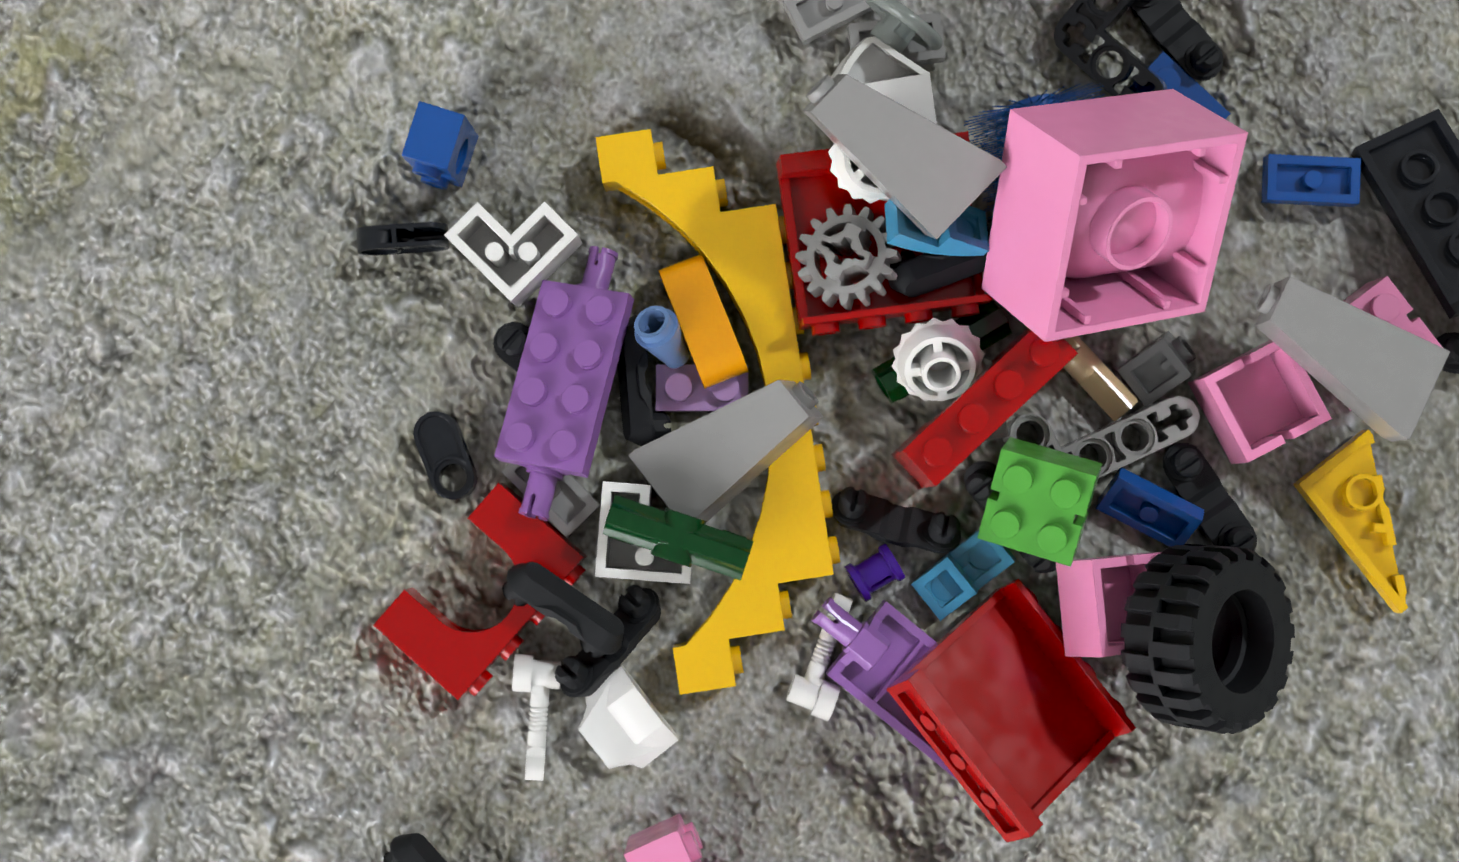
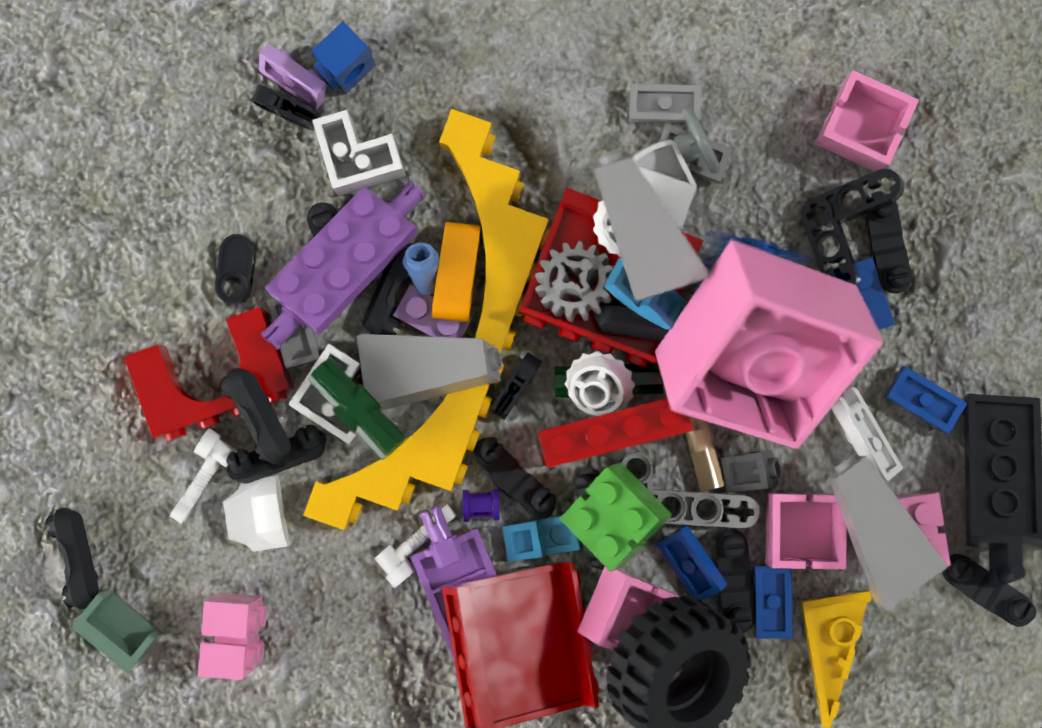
camera: 35 degrees right, 0 degrees up
none -> lavender plate [259,43,326,110]
none -> black piece [489,352,543,420]
none -> blue plate [753,564,793,639]
none -> white hinge [831,387,903,482]

